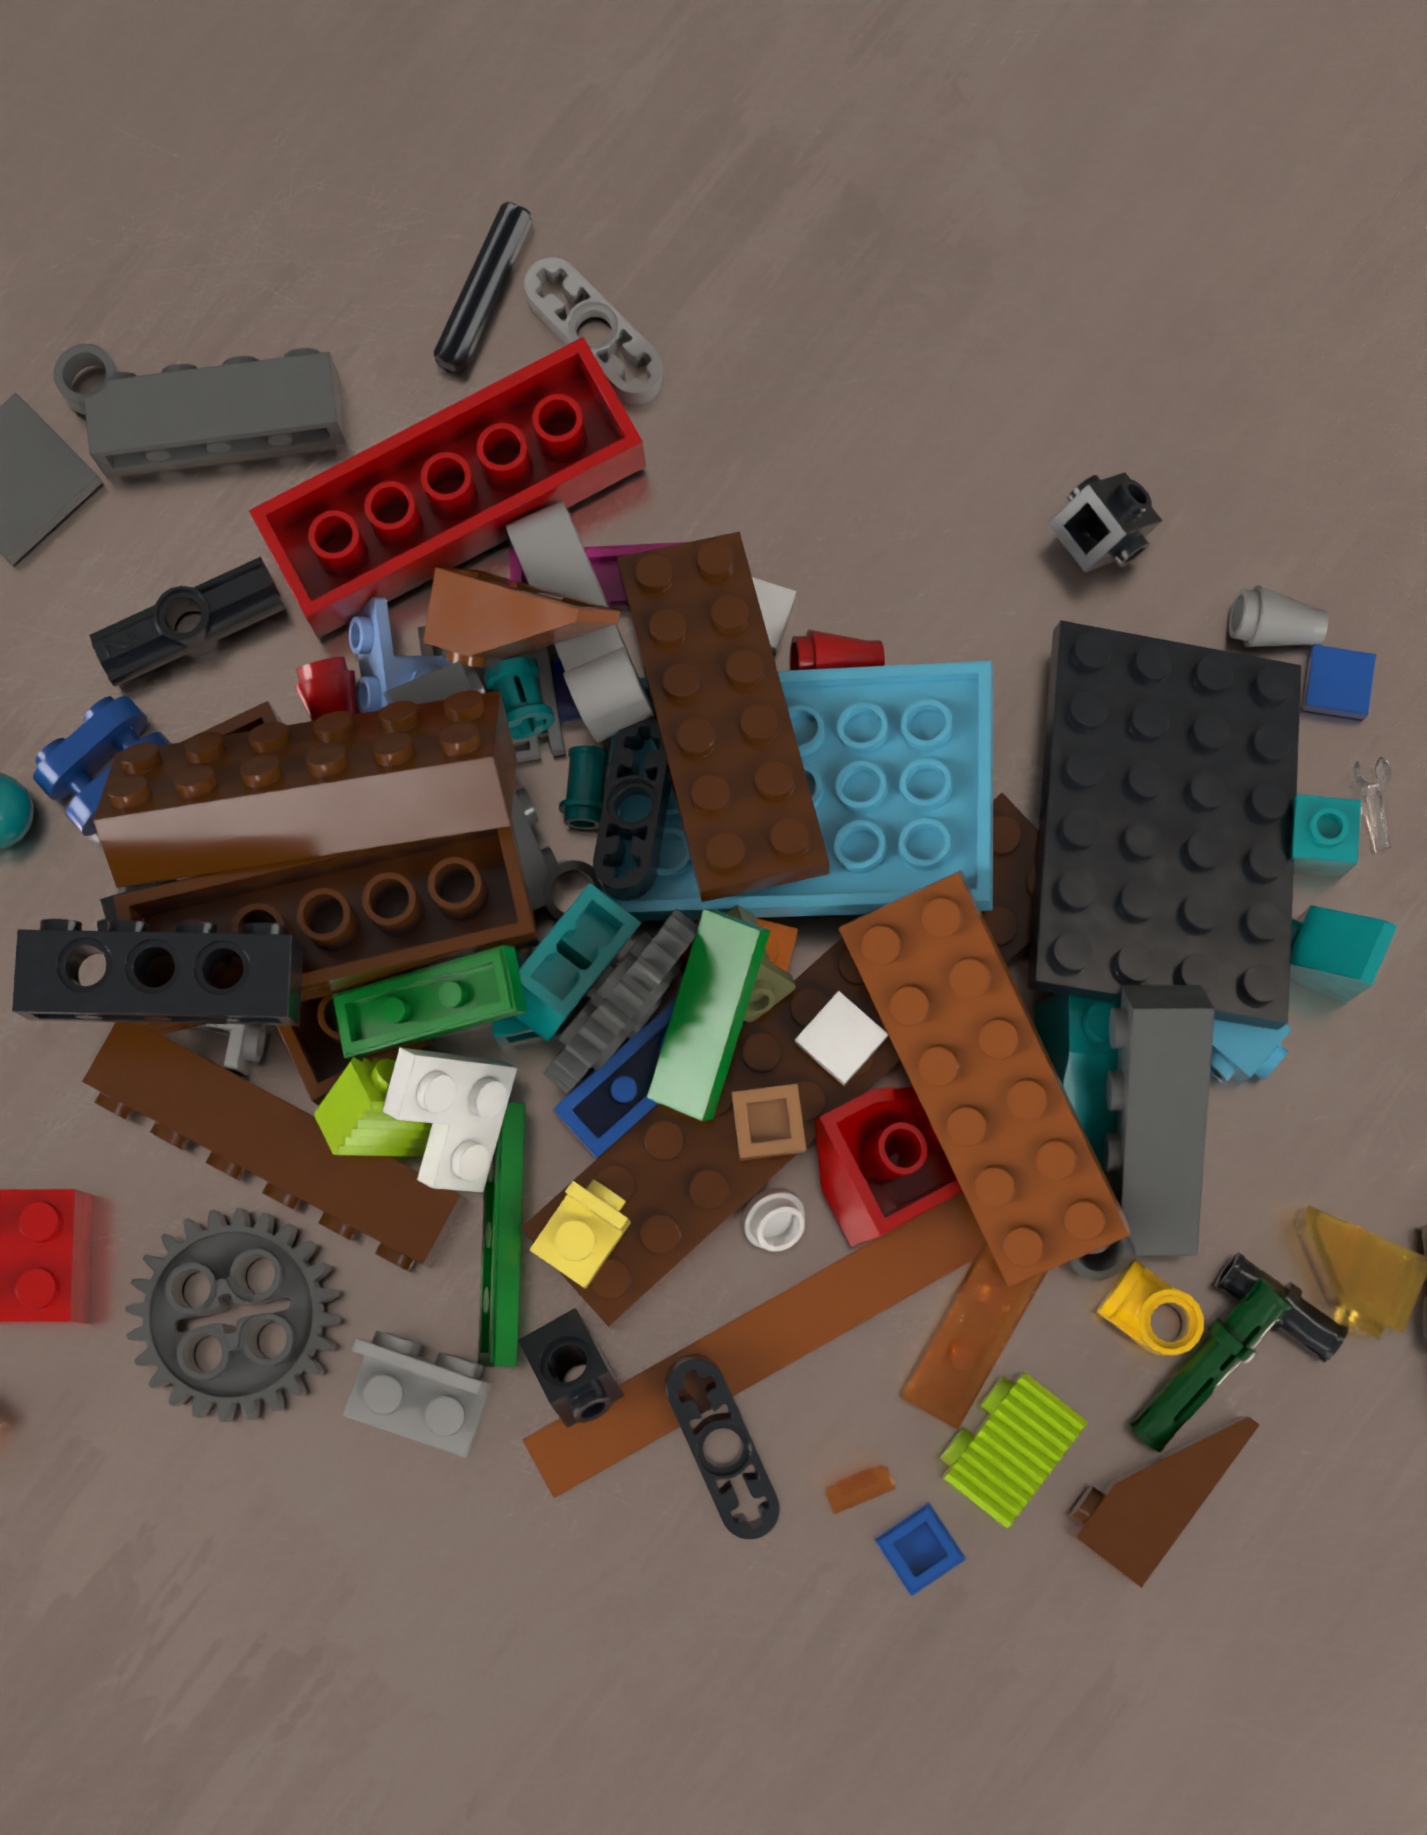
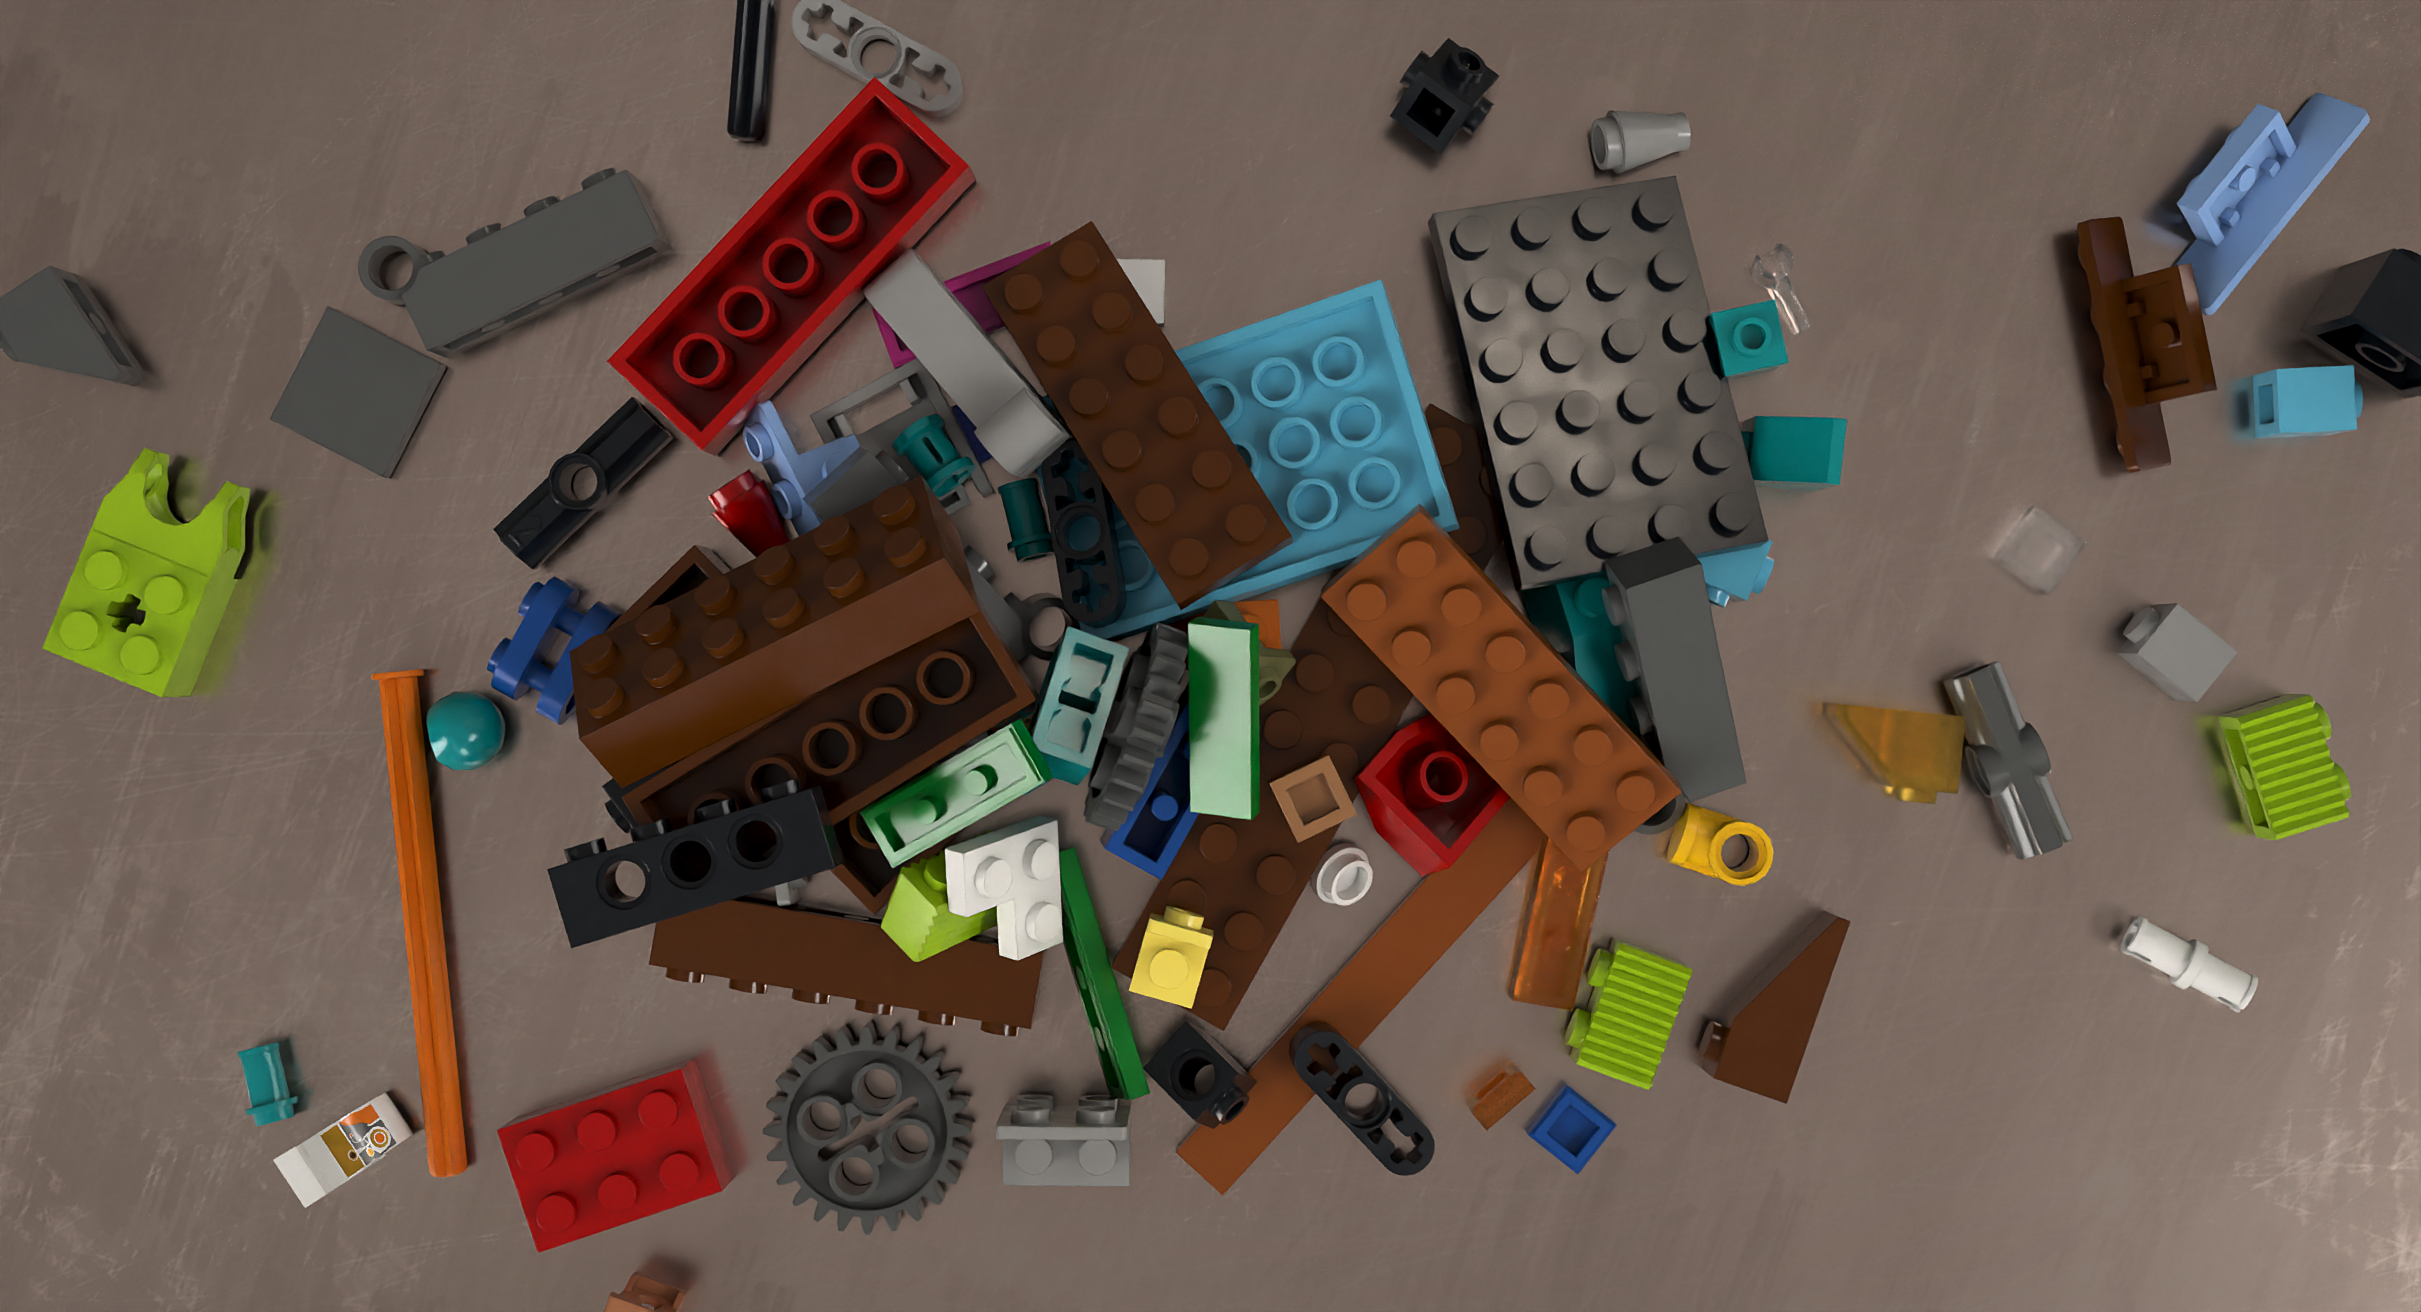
camera: 20 degrees left, 10 degrees up
dark orange slope [423,567,620,667] -> none
red cone [790,629,885,671] -> none
white tile [795,991,888,1086] -> none
dark green pin [1129,1277,1293,1453] -> none
black pin [1215,1252,1348,1363] -> none
blue tile [1302,644,1376,720] -> none

